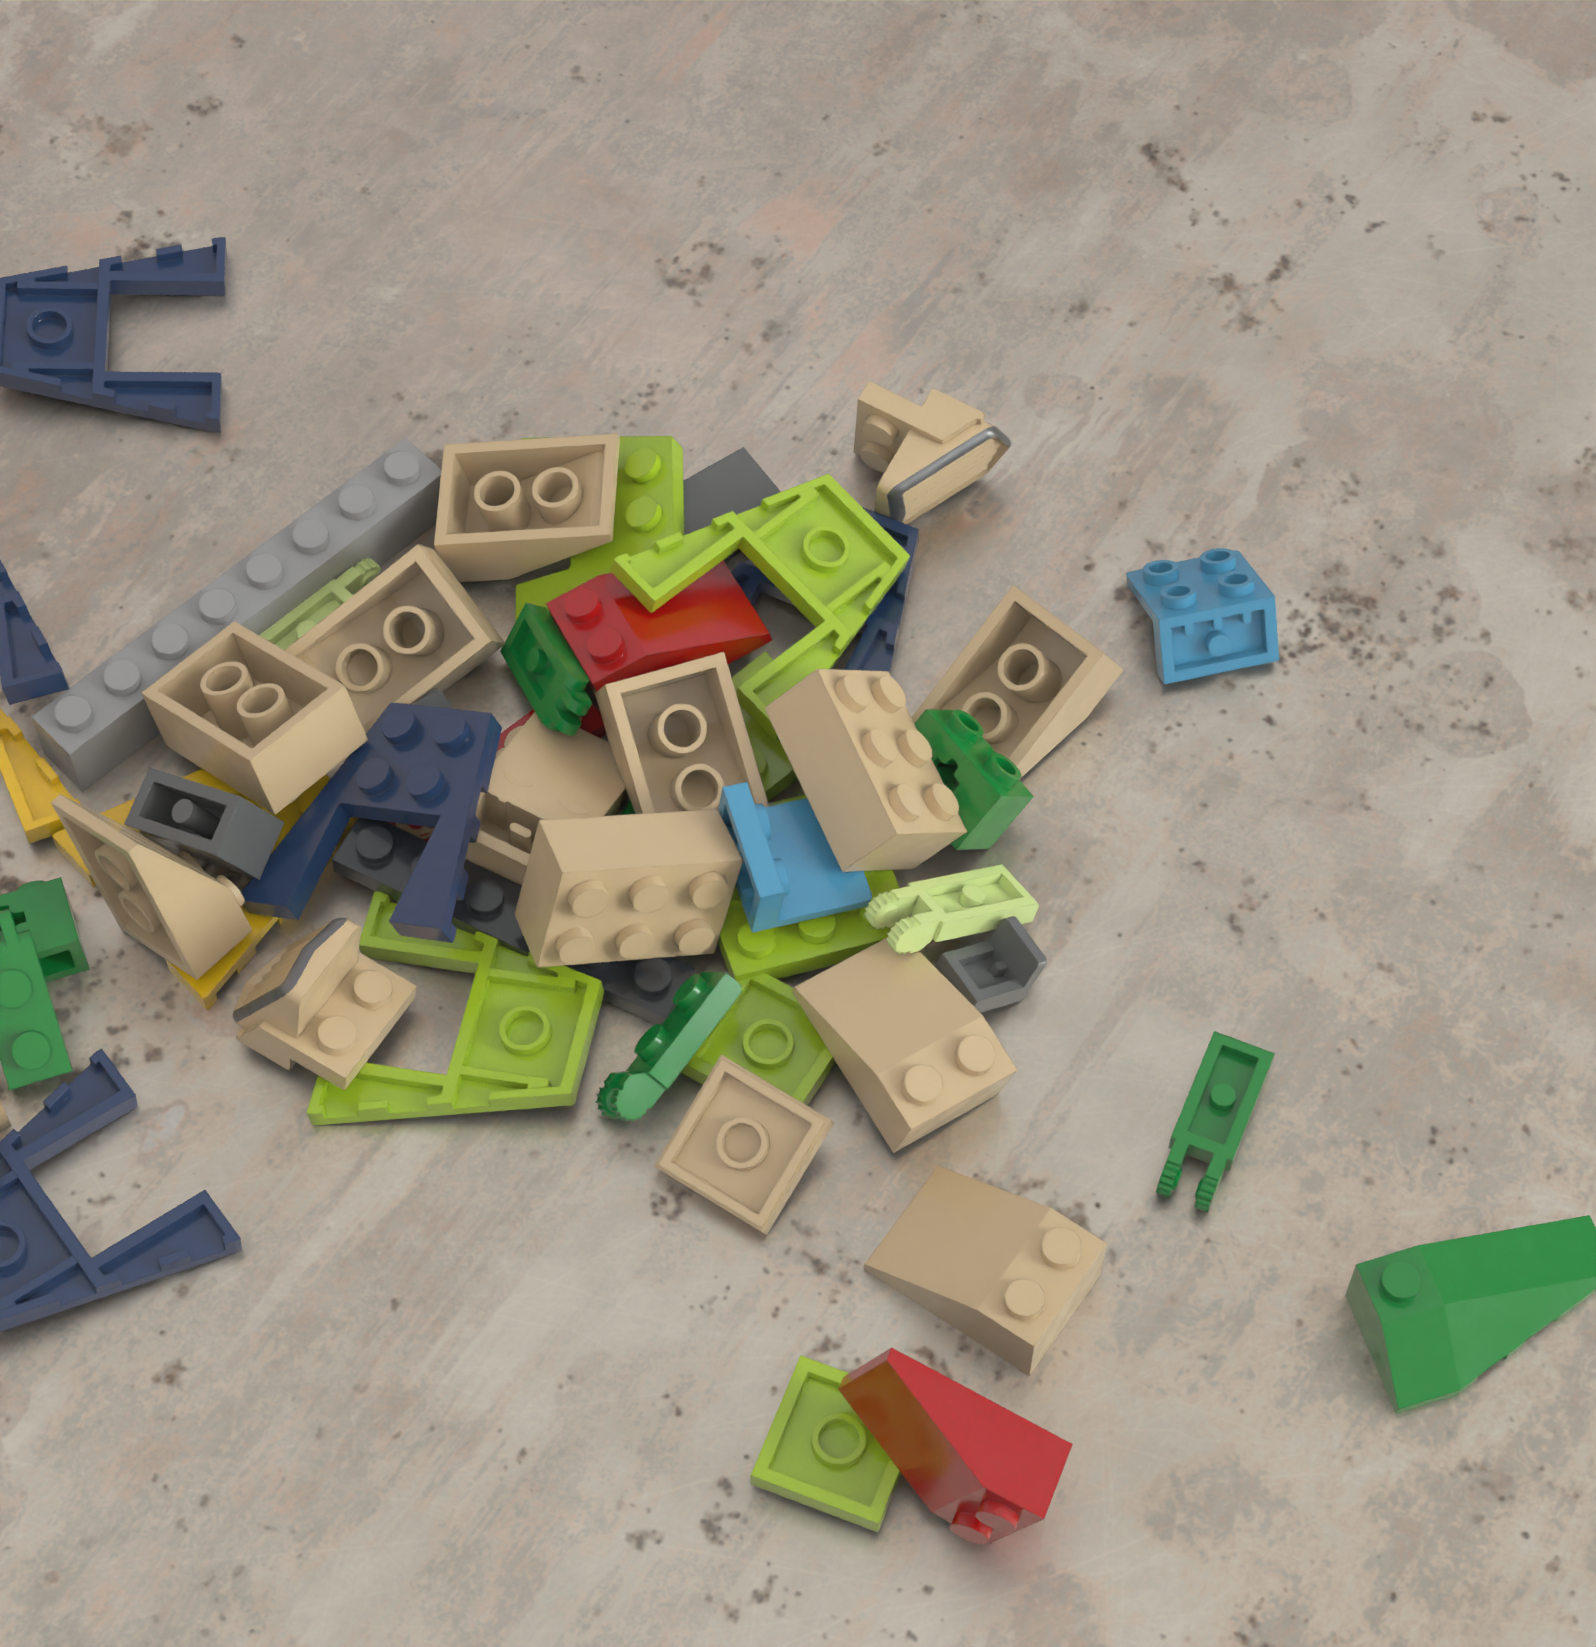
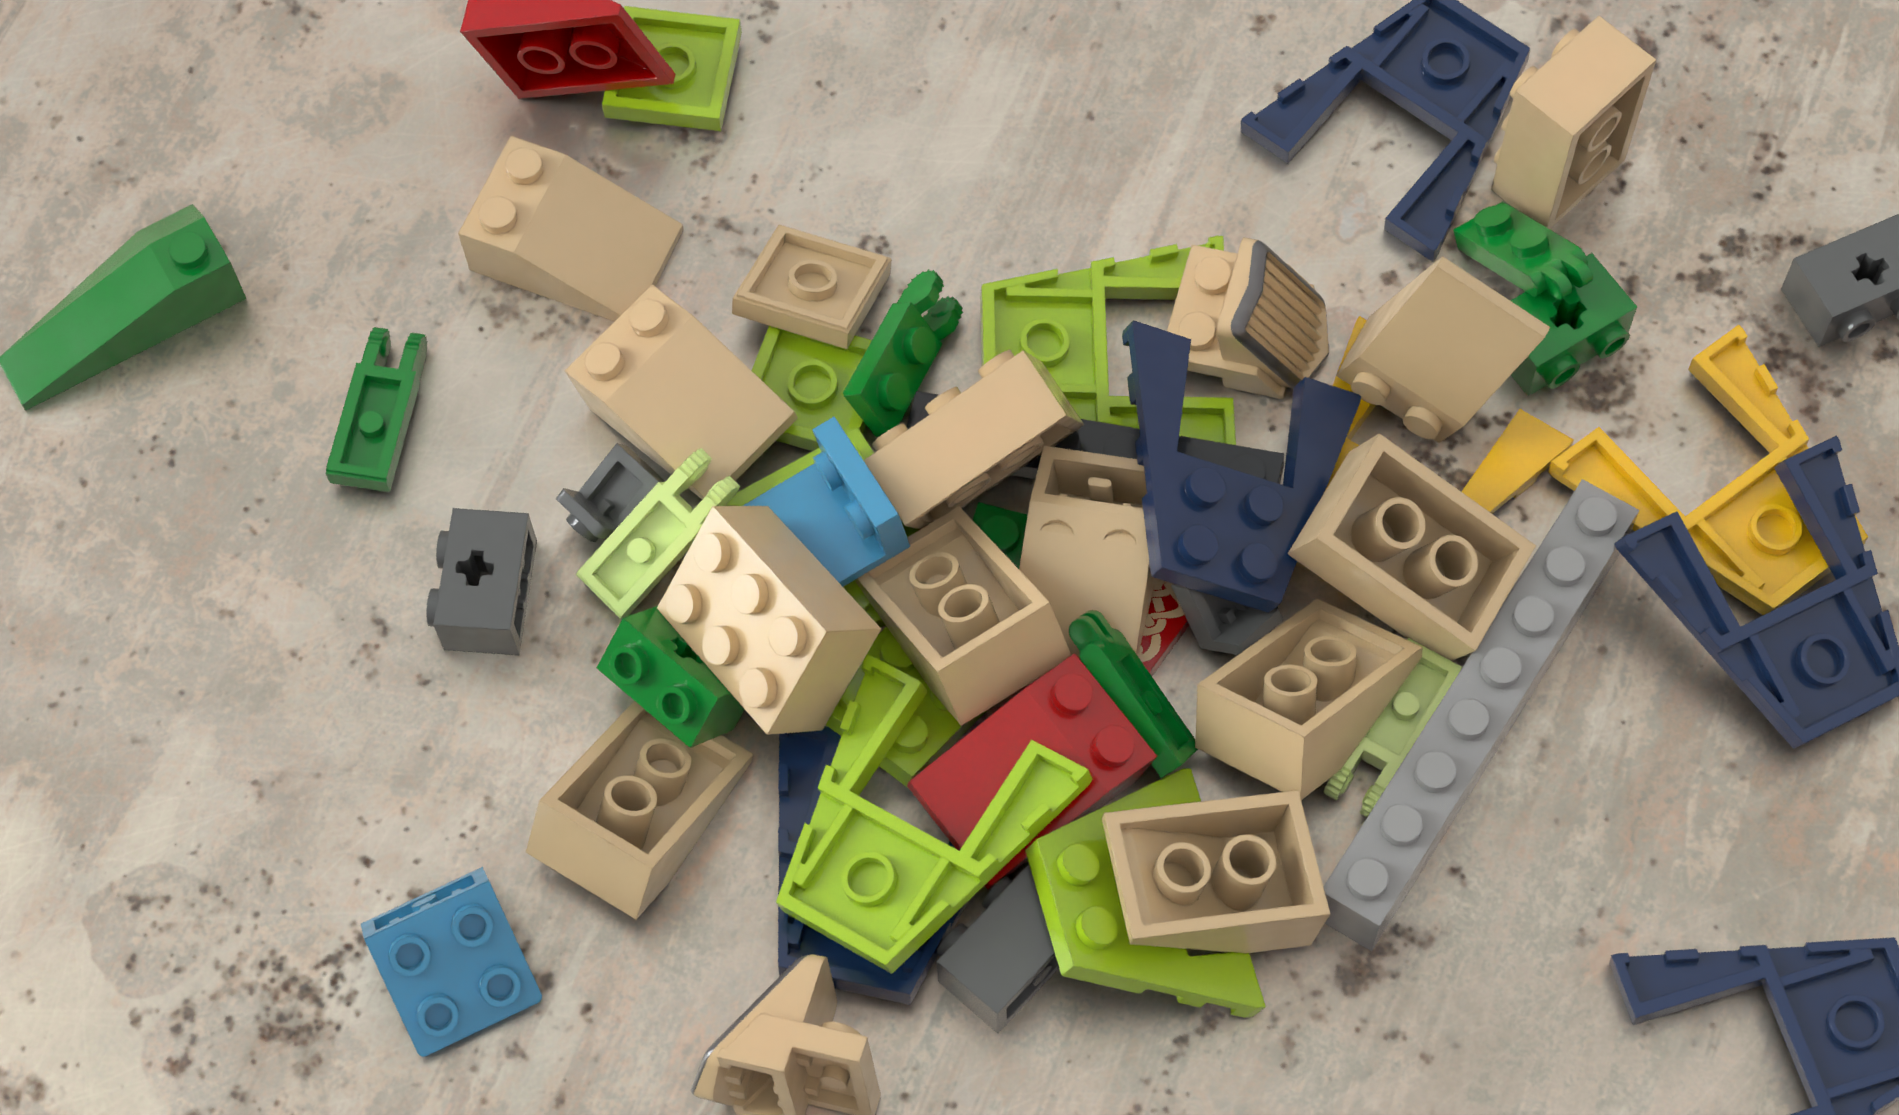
camera: 170 degrees right, 5 degrees up
dark grey brick [124,767,284,880] -> none
none -> dark grey brick [426,508,537,656]

